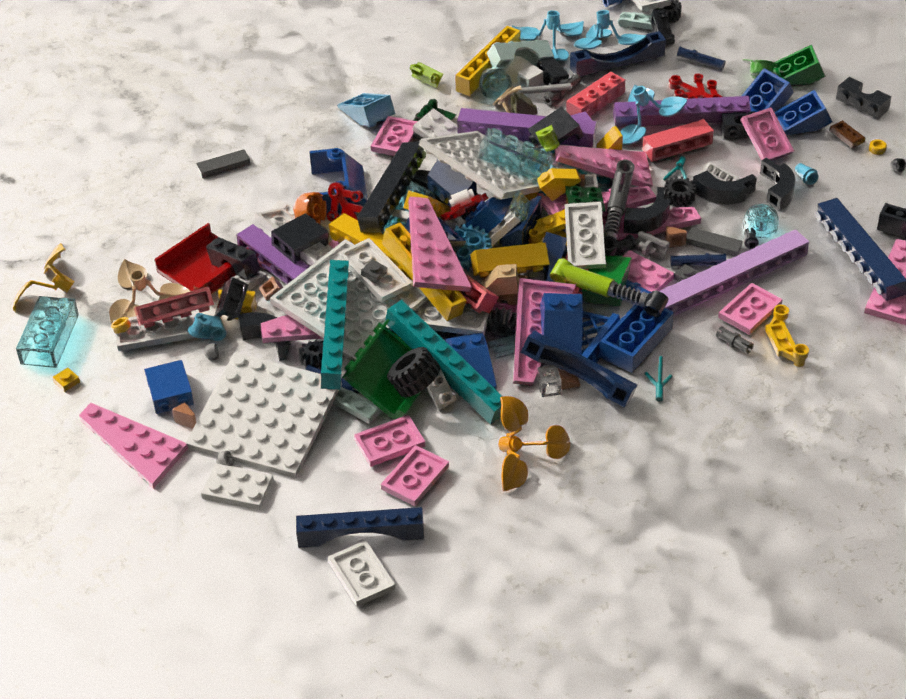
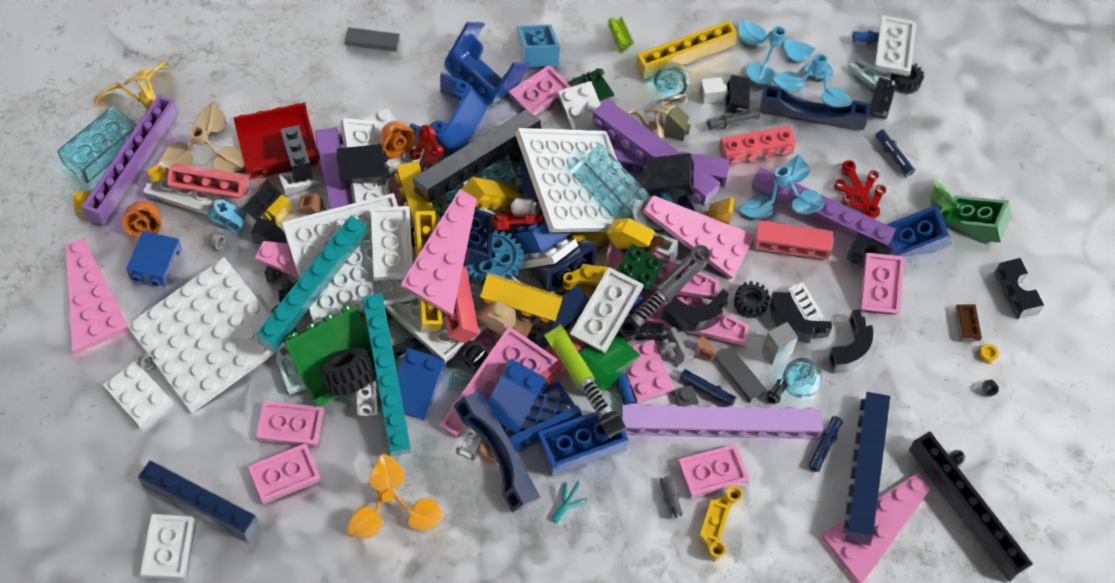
camera: 25 degrees right, 15 degrees up
nougat slope [172,403,196,429] -> none
dark grey plate [361,259,388,283] -> none
light aqua arch [487,40,554,69] -> none
clear light blue tile [510,190,531,222] -> none
light grey bar [519,83,572,94] -> none
lime piece [535,125,560,152] -> none
teal plant [663,156,687,181] -> none
blue slope [774,90,833,135] -> none
medium azure cone [795,163,819,185] -> none
none -> medium lavender brick [82,94,178,225]
none -> orange cylinder [122,201,162,237]
none -> blue windscreen [445,22,531,105]
none -> light grey brick [762,322,798,365]
none -> dark blue pin [808,416,843,472]

